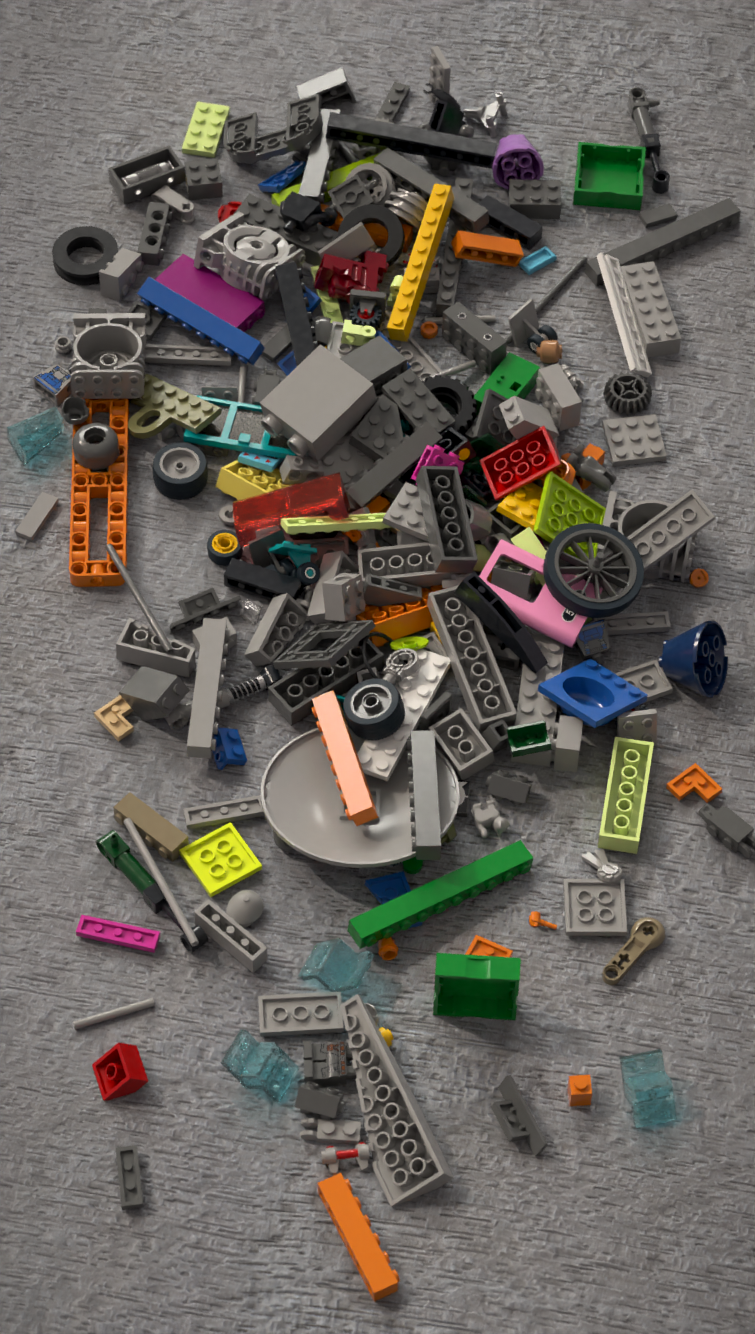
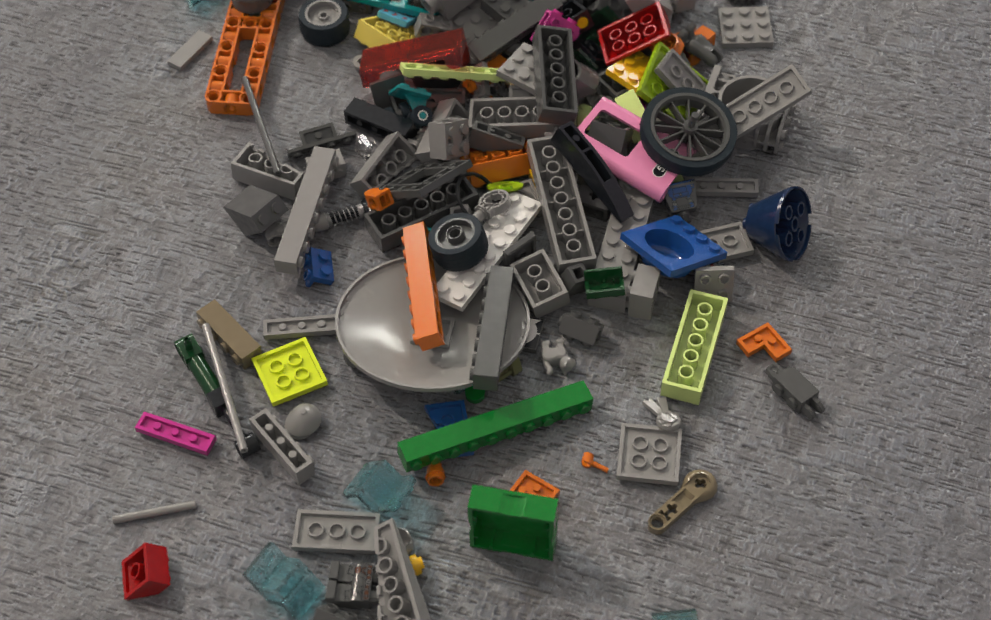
camera: 10 degrees right, 0 degrees up
tan plate [94,695,134,742] -> none
wheel [207,529,243,566] -> none
orange tile [689,568,709,588] -> none
none -> orange leg [364,188,394,211]
none -> light grey plate [654,48,707,109]

